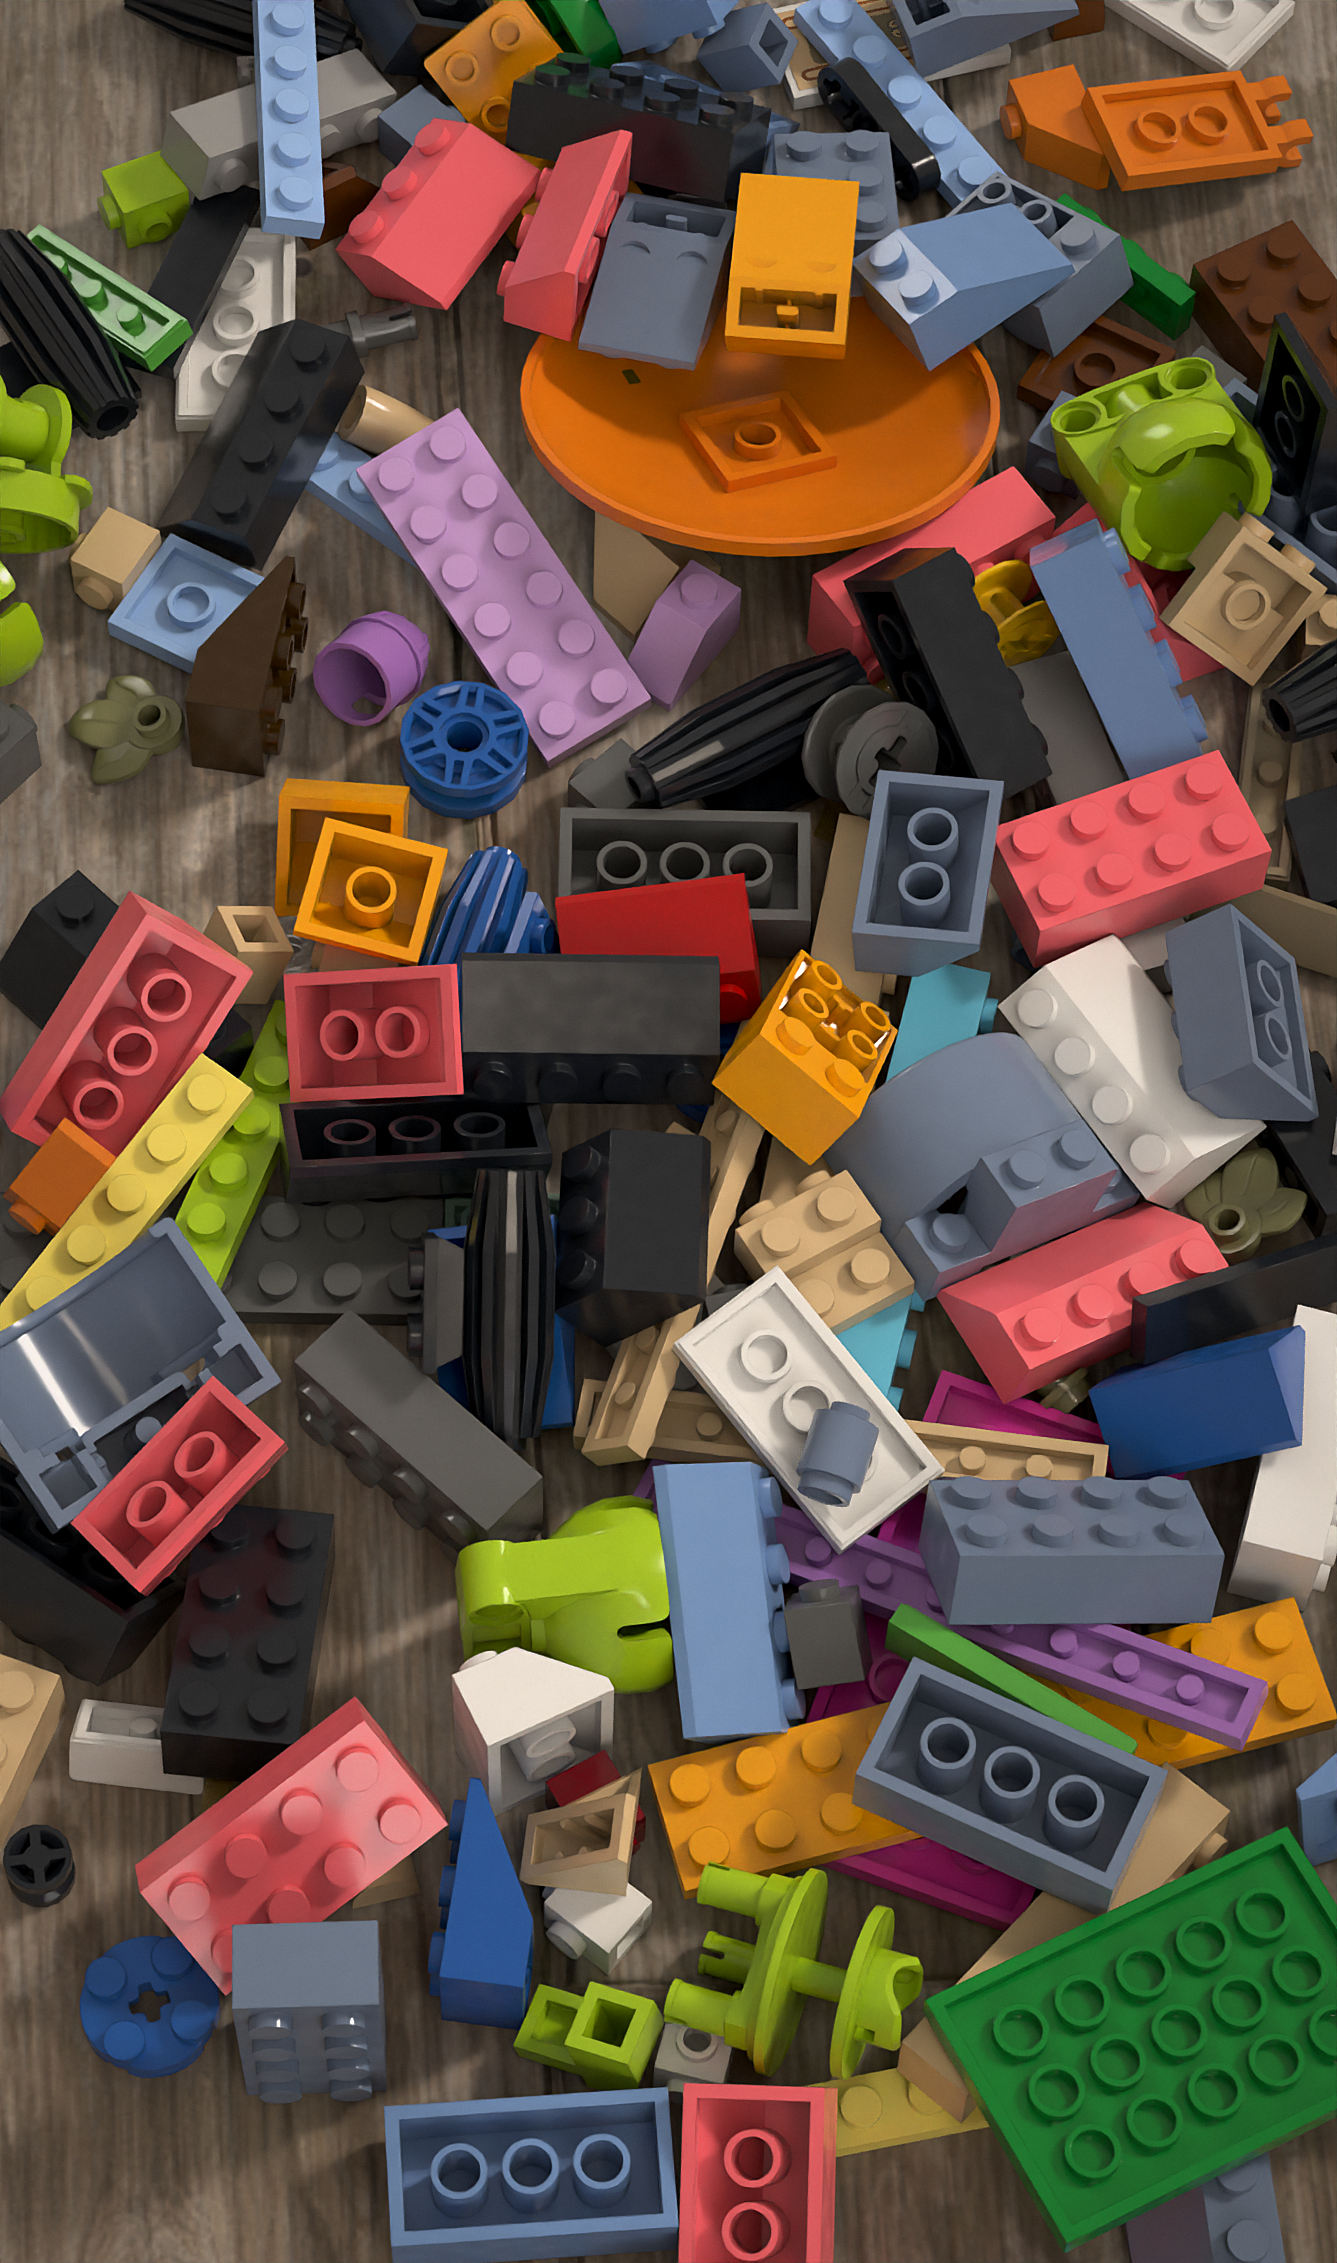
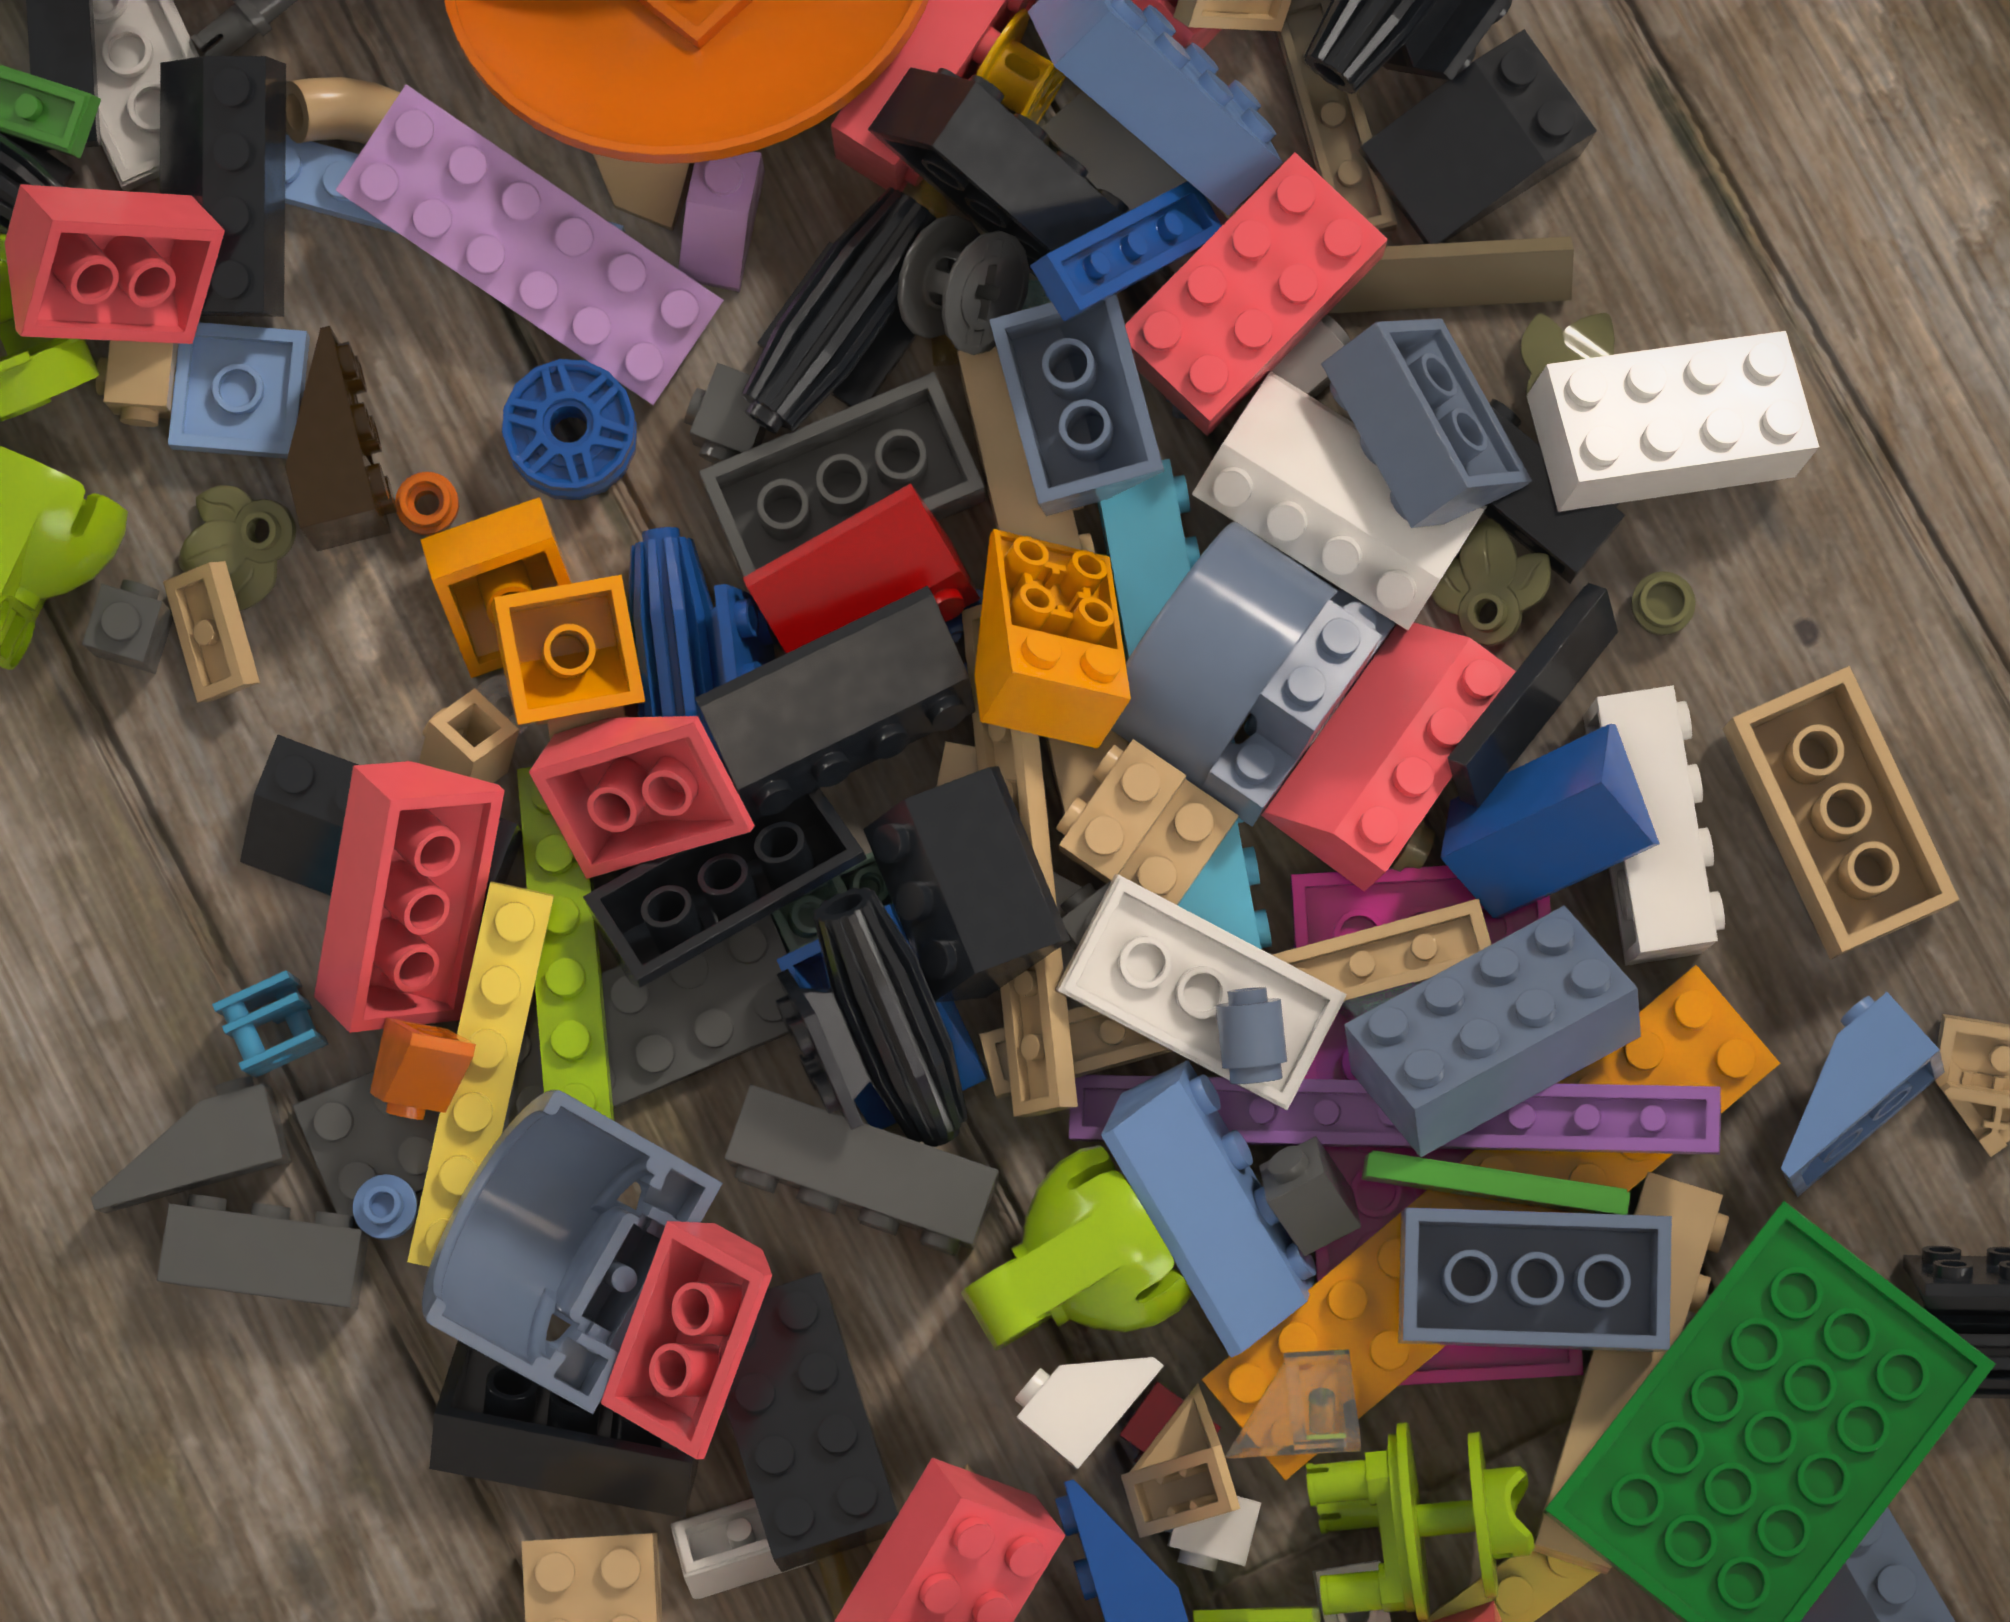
camera: 20 degrees left, 20 degrees up
medium lavender helmet [312,611,430,726] -> none
none -> coral slope [5,184,225,344]
none -> tan plate [163,561,260,703]
none -> orange plate [395,472,459,536]
none -> blue plate [1030,181,1222,322]
none -> clear slope [1225,1349,1361,1459]

